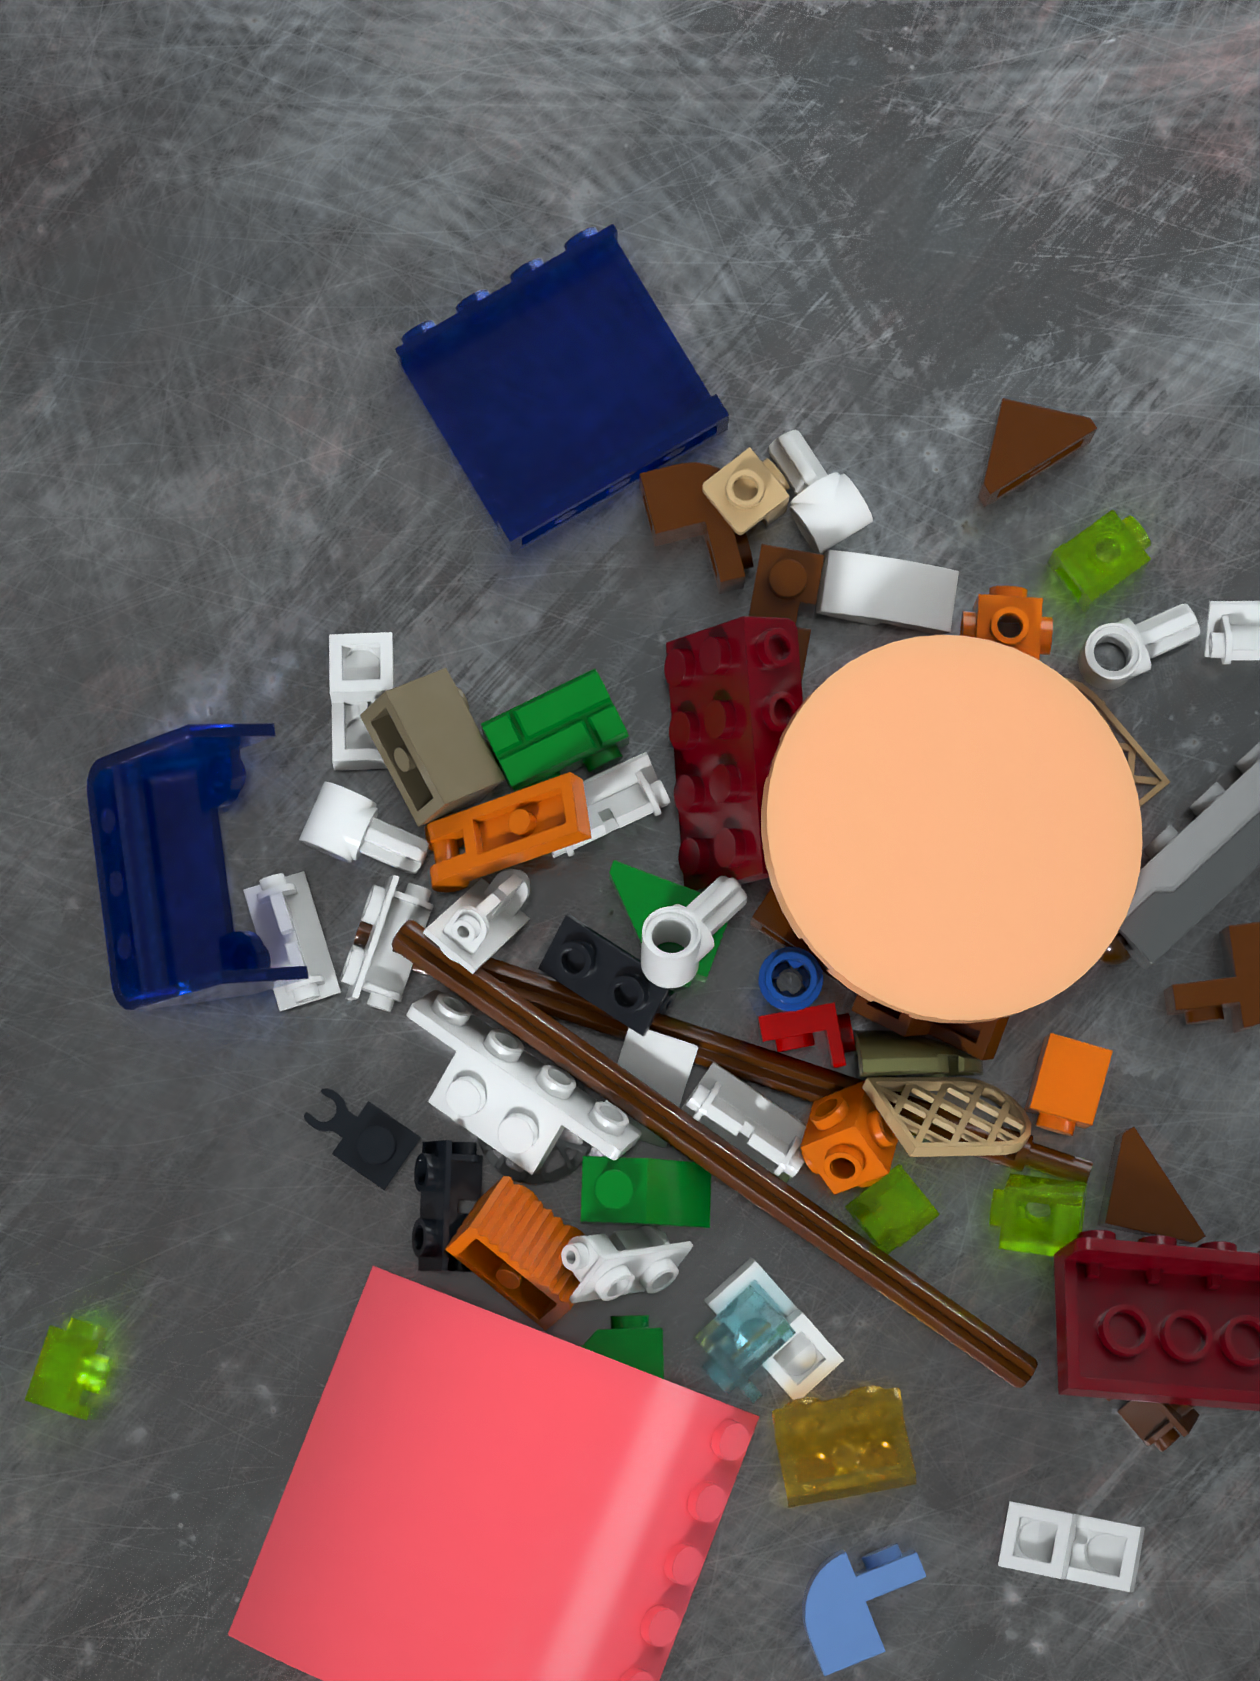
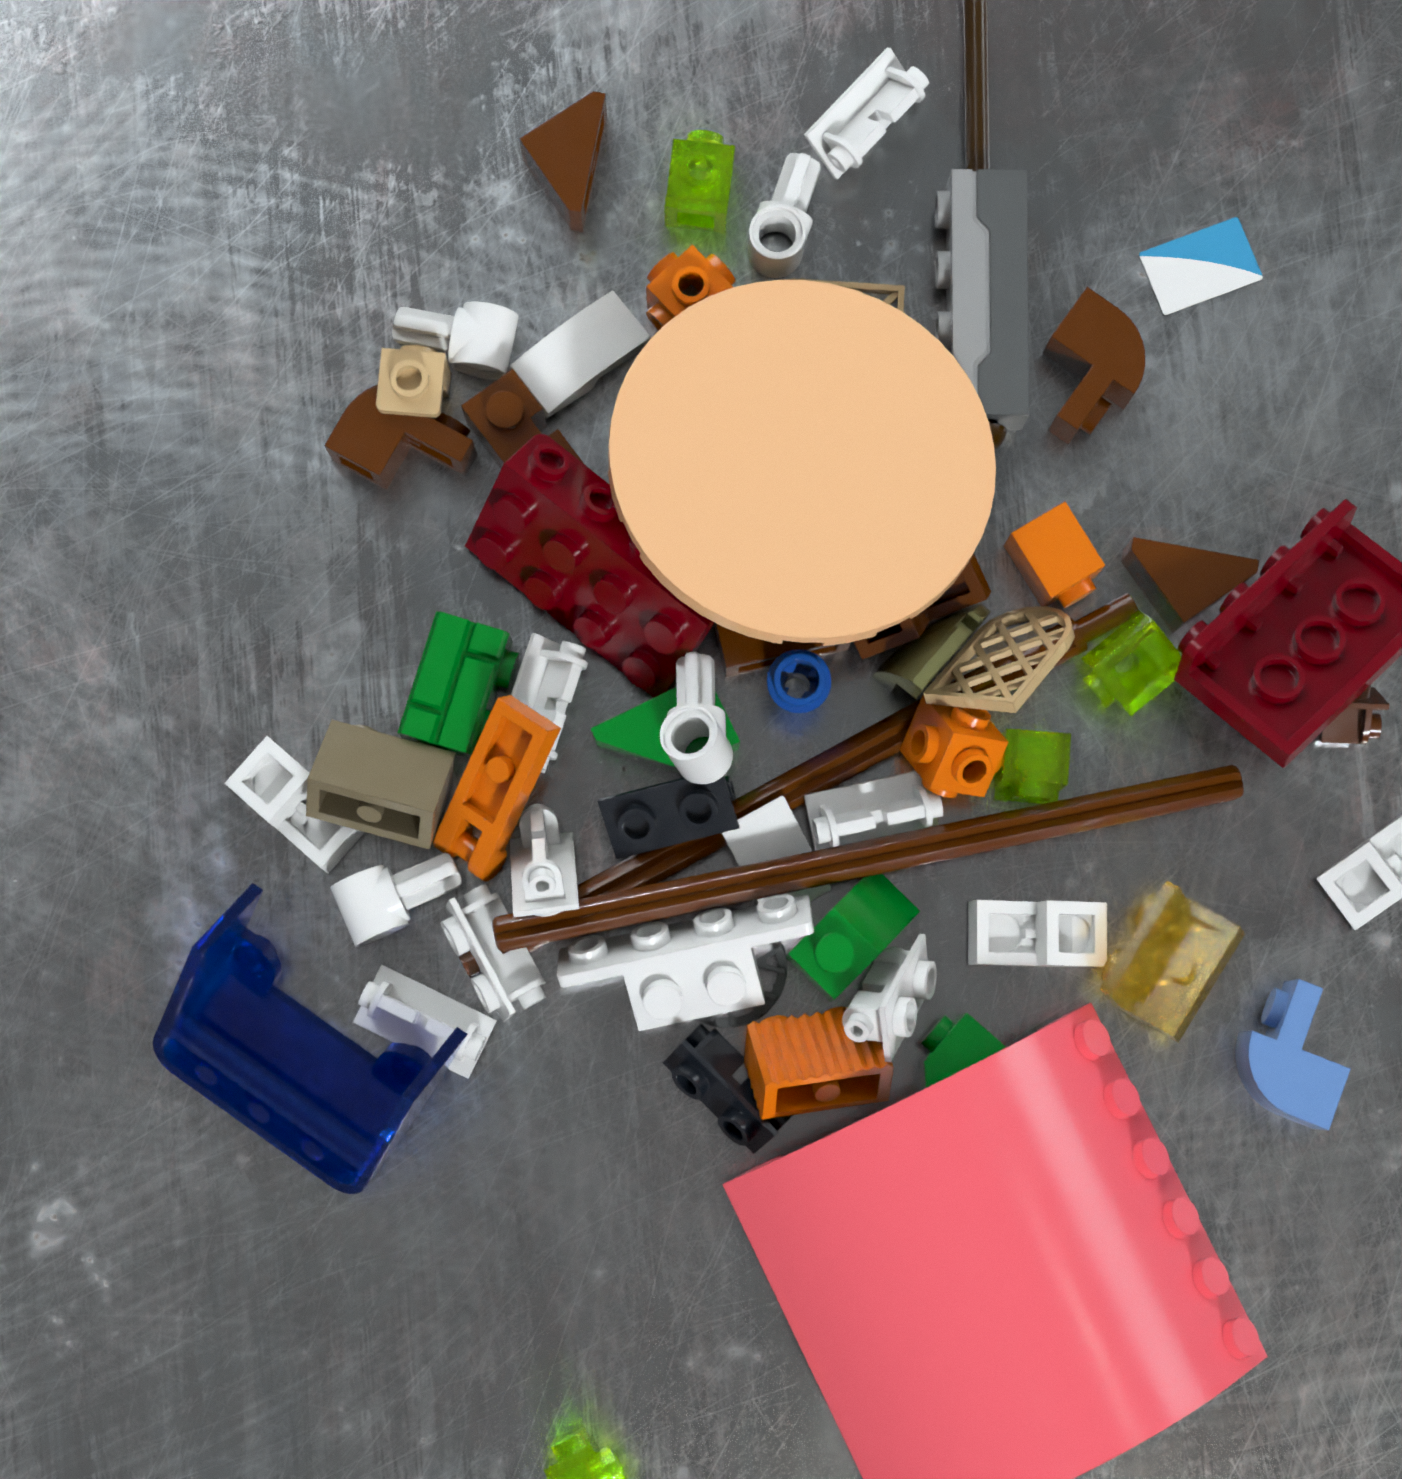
camera: 50 degrees left, 0 degrees up
black plate [304,1088,422,1191] -> none
clear blue panel [395,224,729,554] -> none
clear light blue bracket [693,1285,796,1404] -> none
red bracket [757,1002,856,1068] -> none

